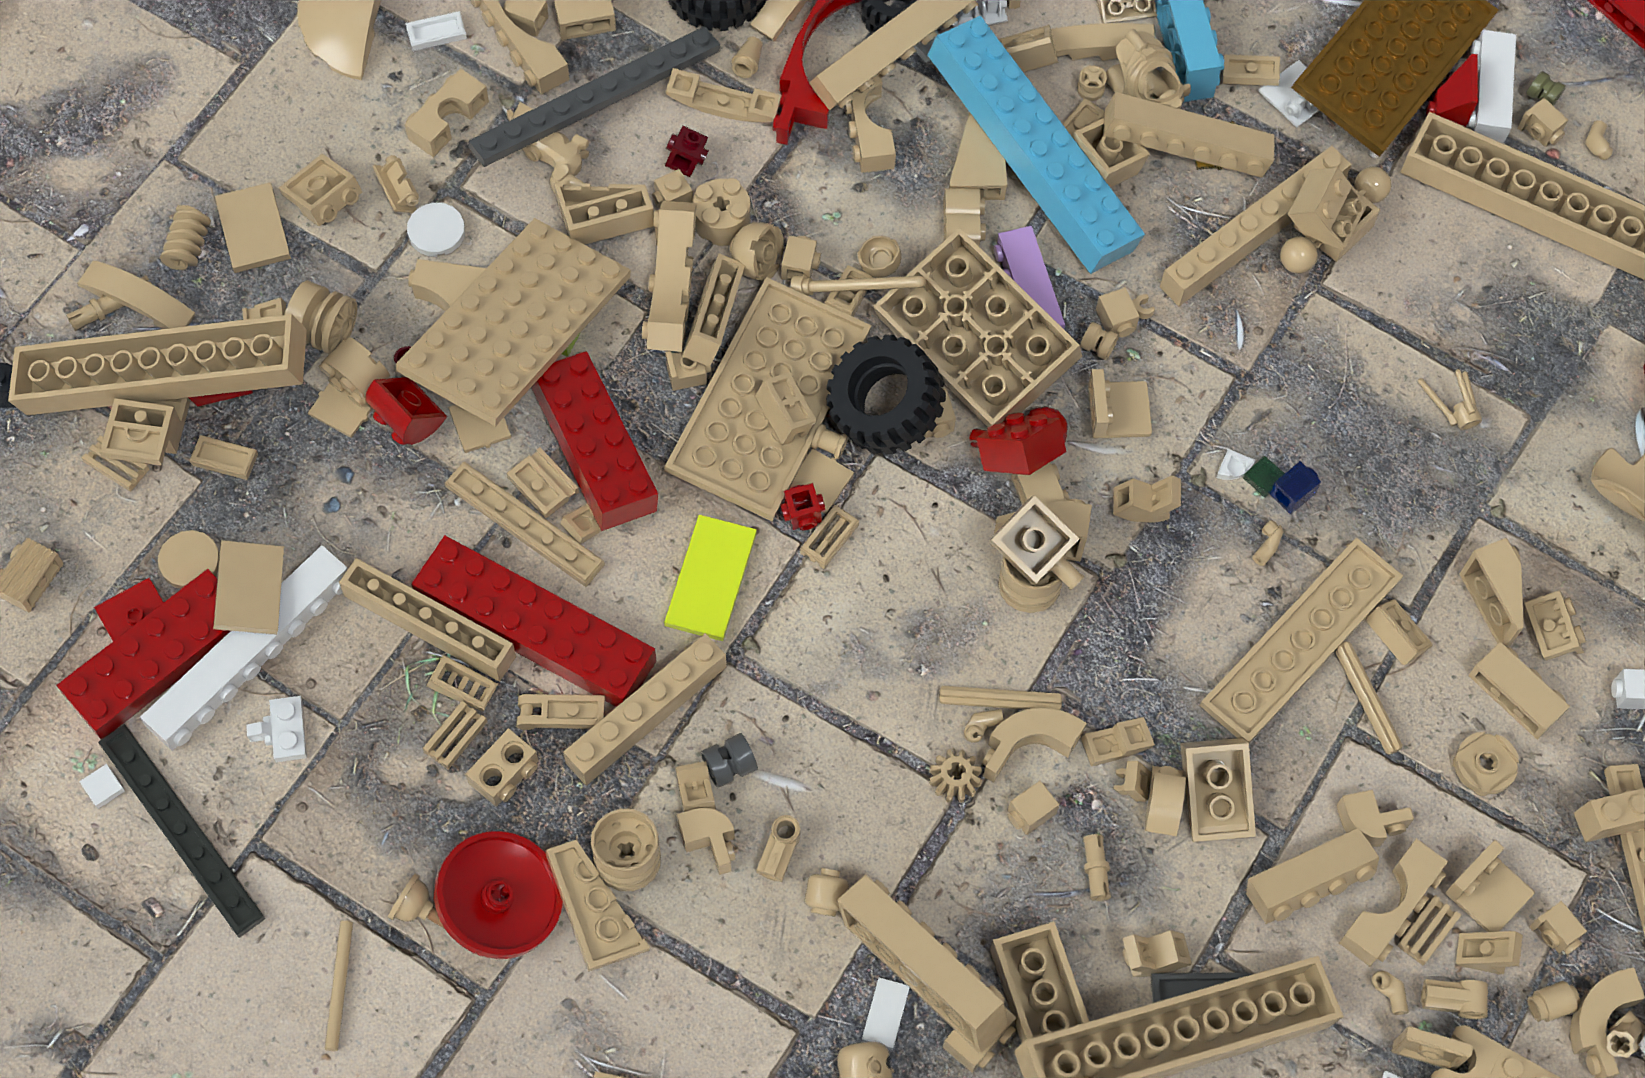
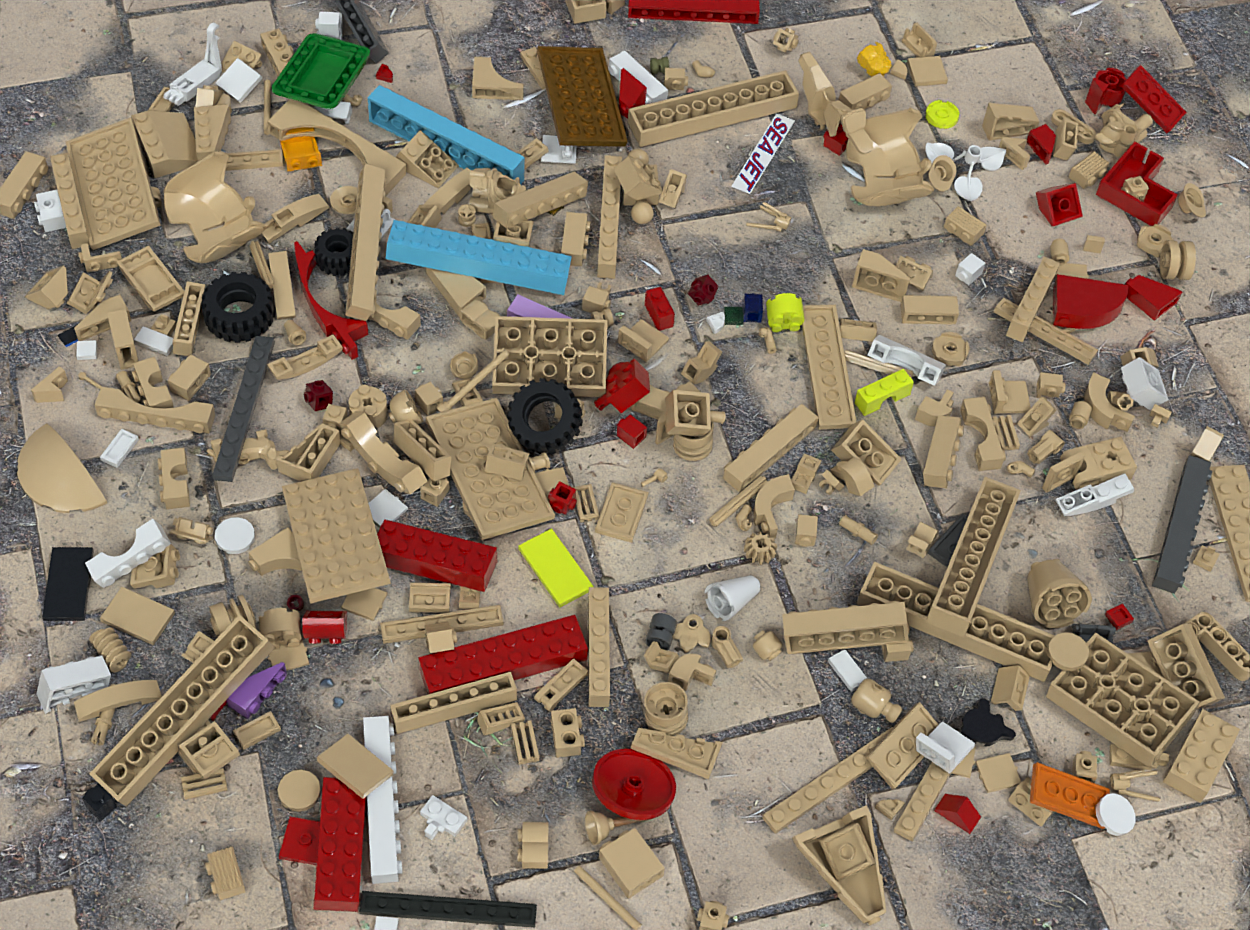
camera: 50 degrees left, 10 degrees down
none -> white wedge [36,656,111,714]
none -> black tile [42,547,94,621]
none -> white arch [85,519,171,588]
none -> medium lavender slope [227,662,287,719]
none -> white piece [368,489,408,527]
none -> tan brick [424,621,457,653]
none -> tan brick [518,822,548,869]
none -> tan brick [561,212,591,266]
none -> tan tile [595,482,649,543]
none -> tan brick [599,828,665,899]
none -> red brick [617,414,647,449]
none -> tan hand [641,469,668,487]
none -> red brick [644,287,675,331]
none -> tan slope [658,169,687,209]
none -> tan plate [673,614,711,653]
none -> dark red brick [687,275,719,306]
none -> white cone [705,575,760,621]
none -> tan brick [723,404,819,493]
none -> sticker [731,113,795,194]
none -> neon yellow brick [766,293,805,332]
none -> neon yellow arch [854,369,914,416]
none -> white arch [867,335,946,386]

